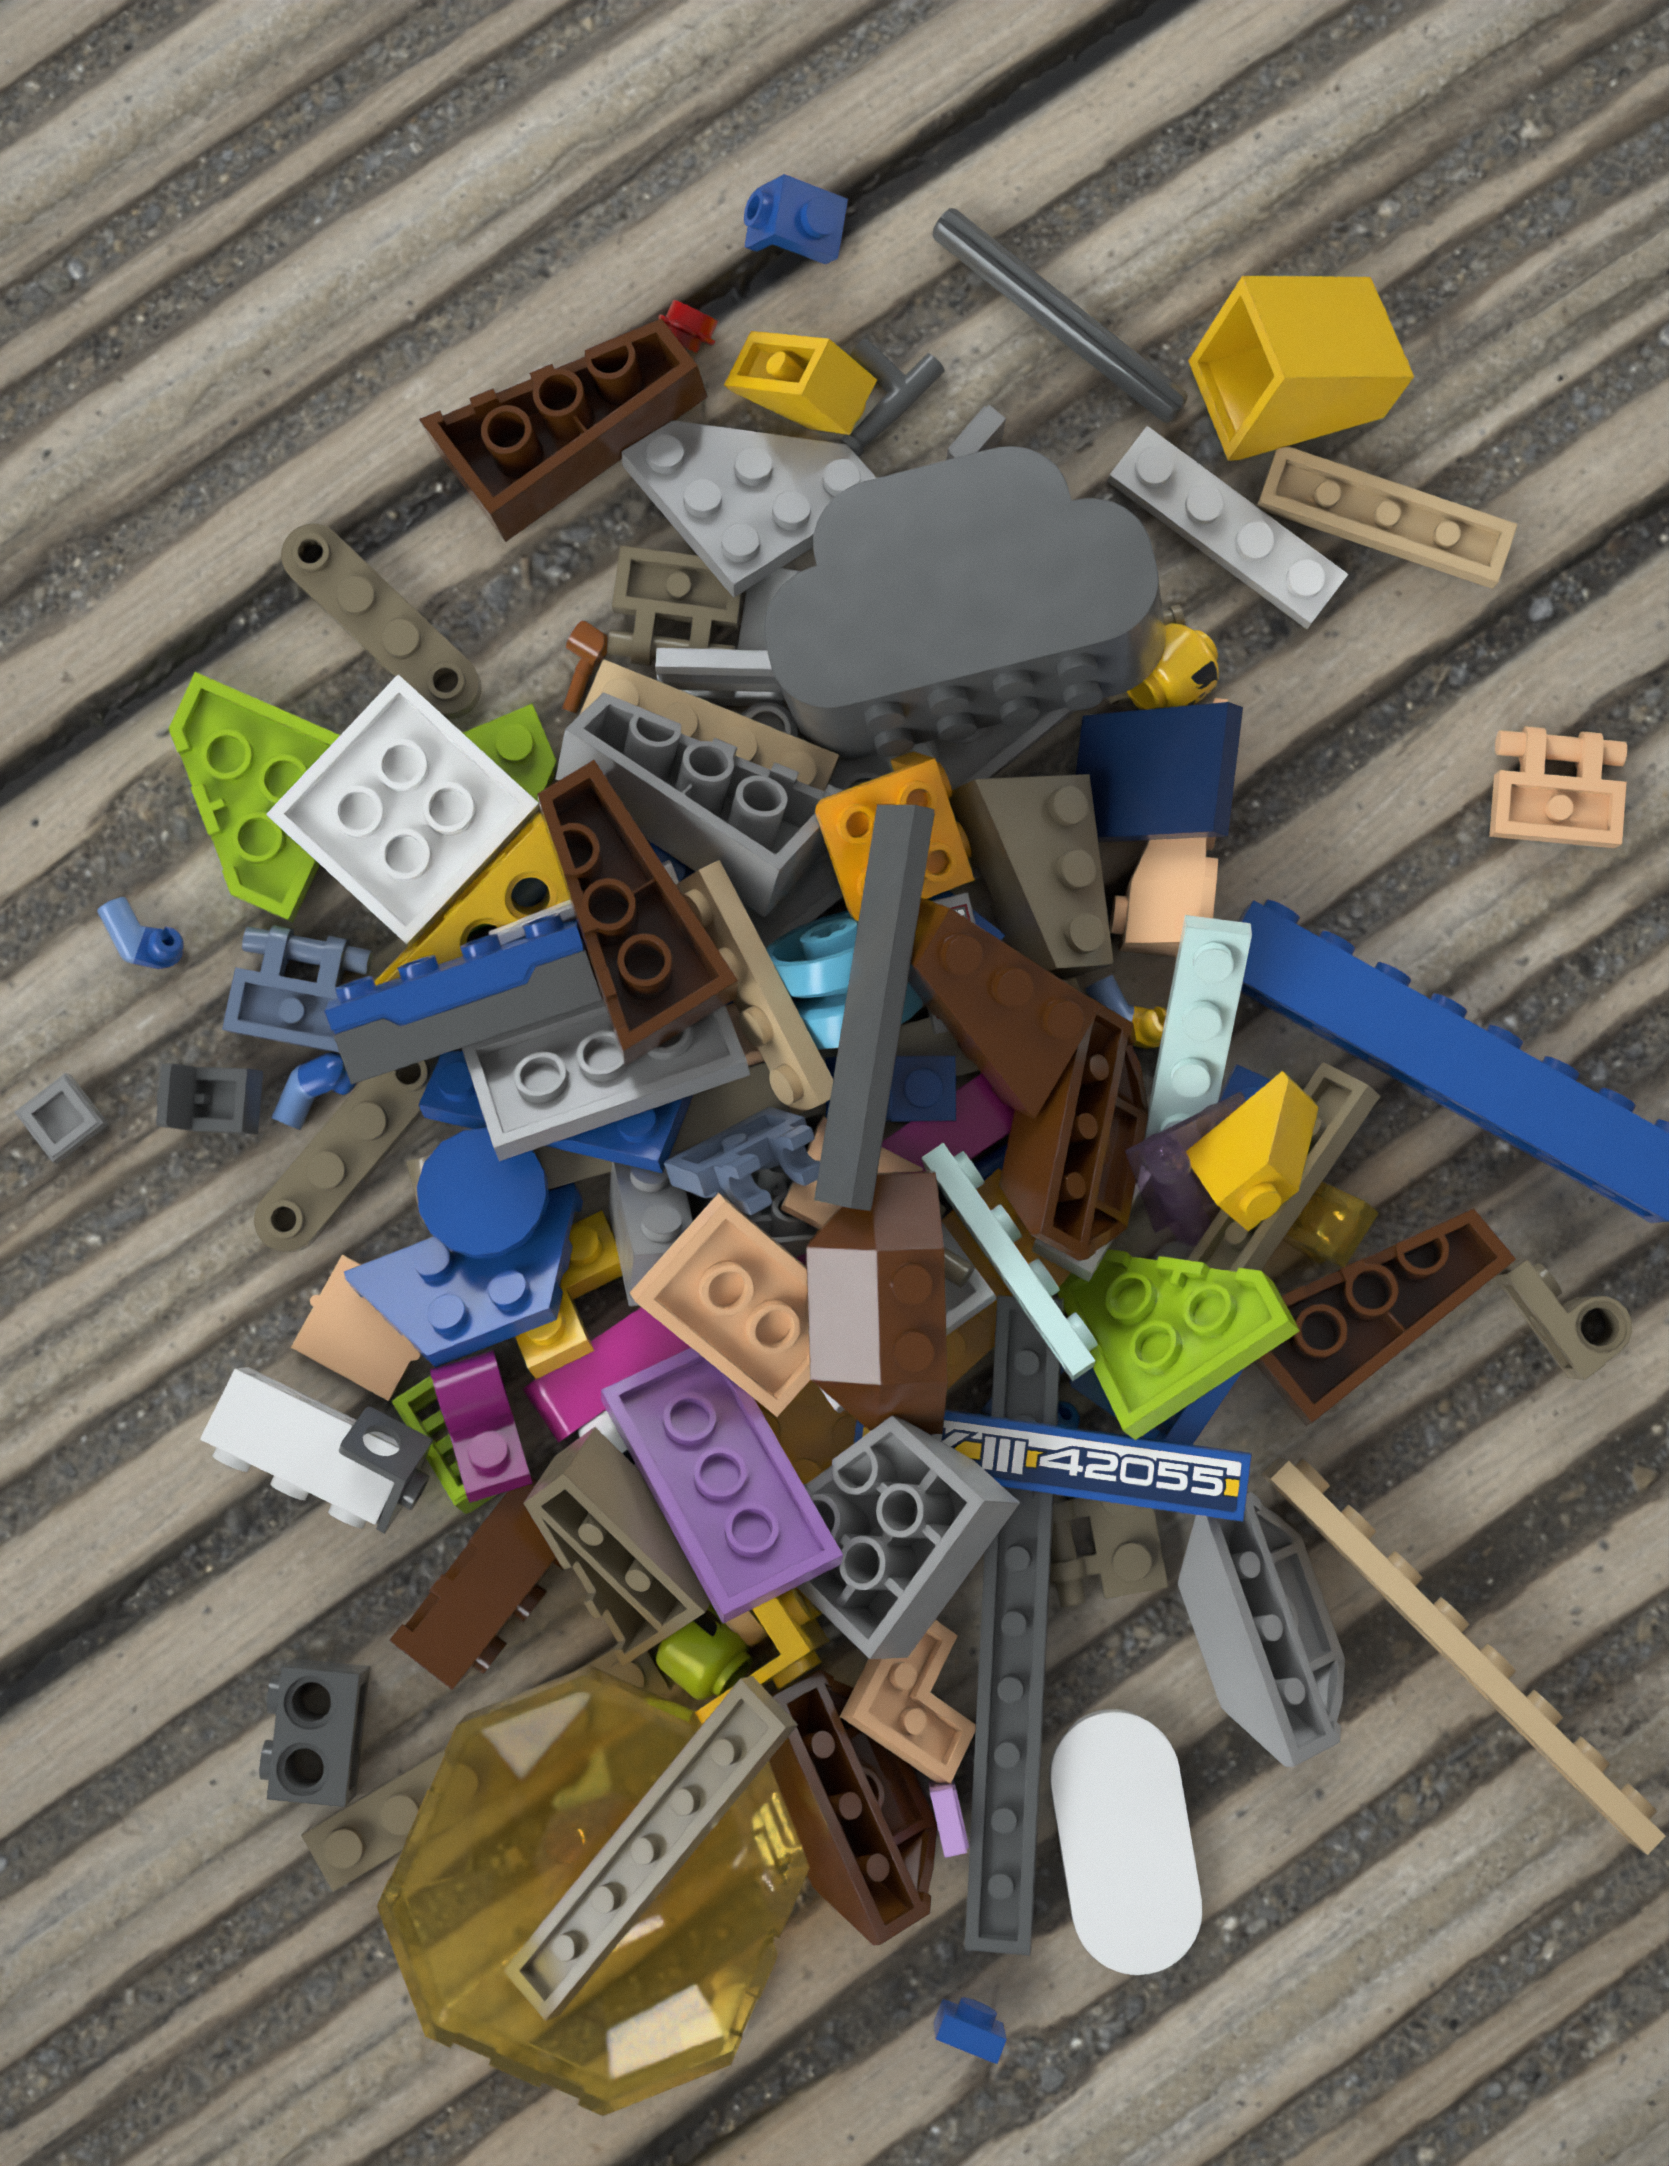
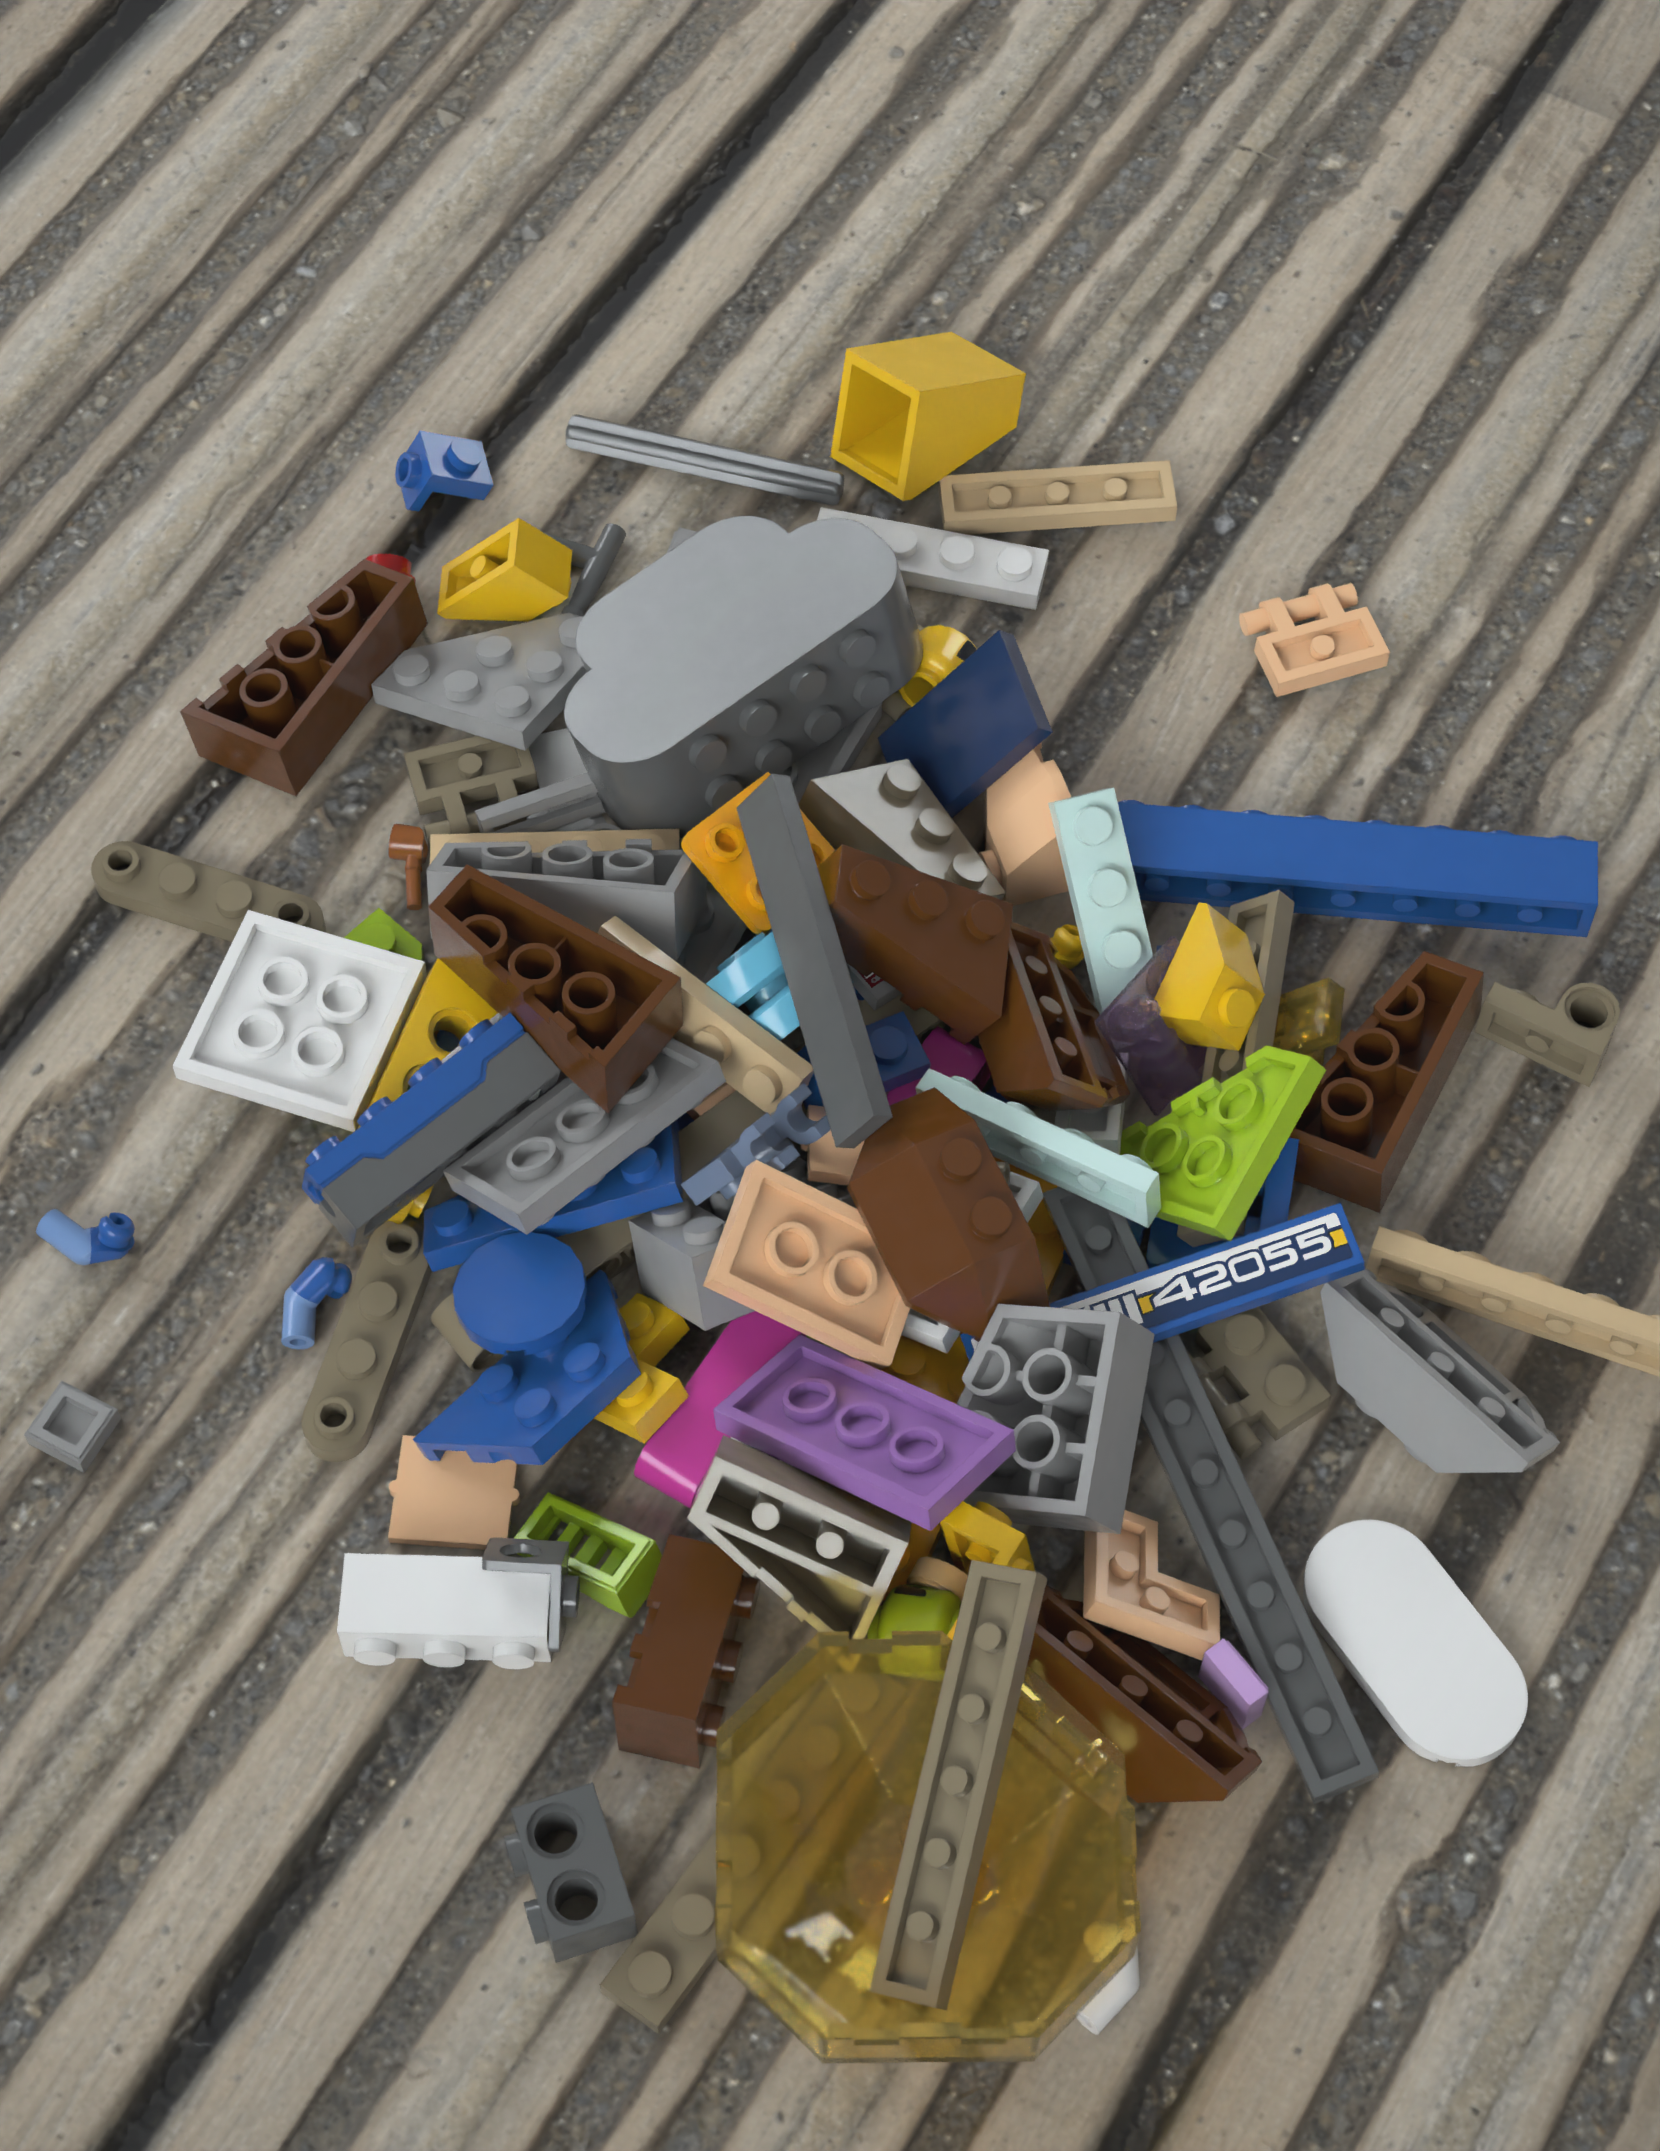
camera: 25 degrees left, 25 degrees down
dark grey bracket [156,1063,263,1135] -> none
lime plate [168,672,340,923] -> none
sand blue plate [222,925,373,1054] -> none
magenta plate [430,1350,533,1503] -> none
blue plate [933,1997,1007,2064] -> none

